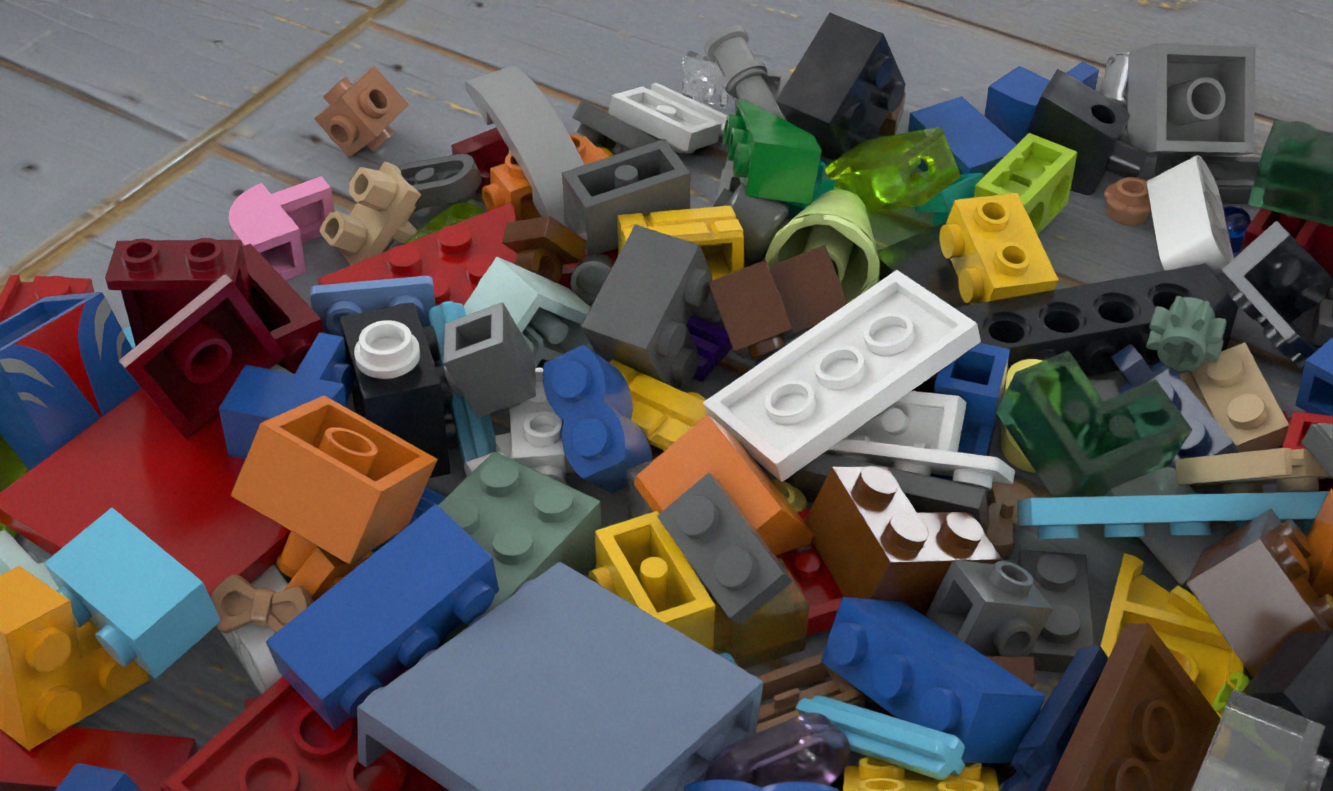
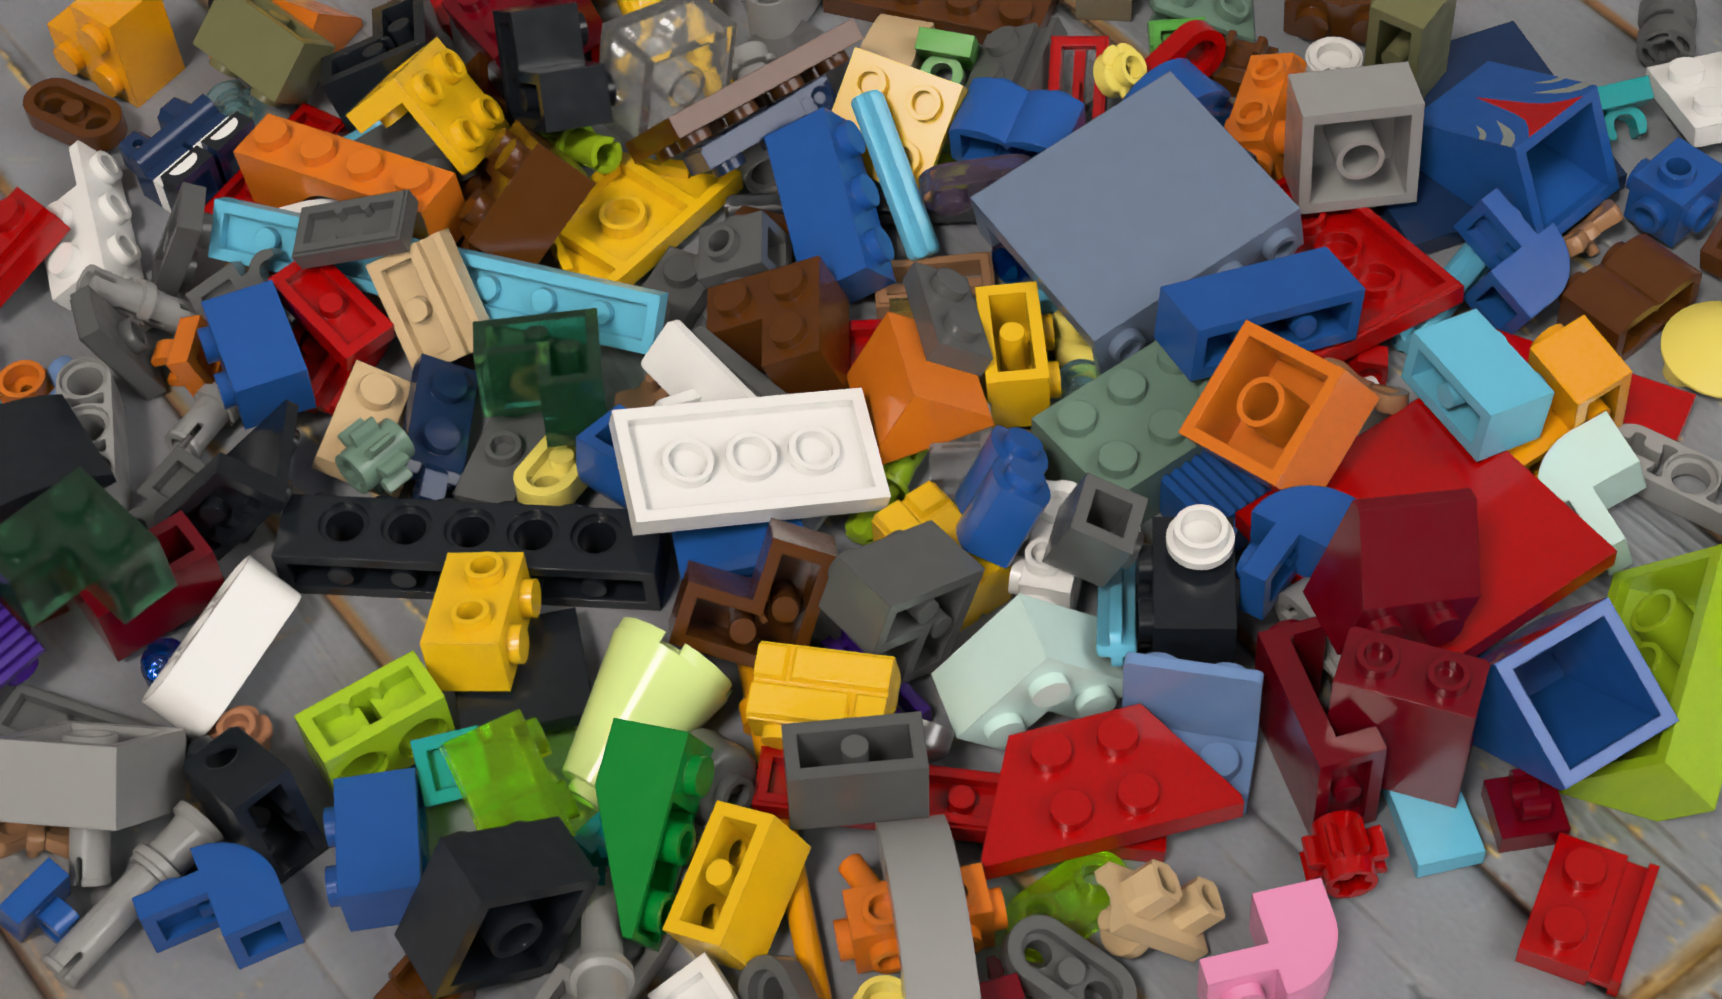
camera: 155 degrees left, 10 degrees up
reddish brown tile [502,216,587,283] -> none
none -> yellow brick [662,800,811,971]

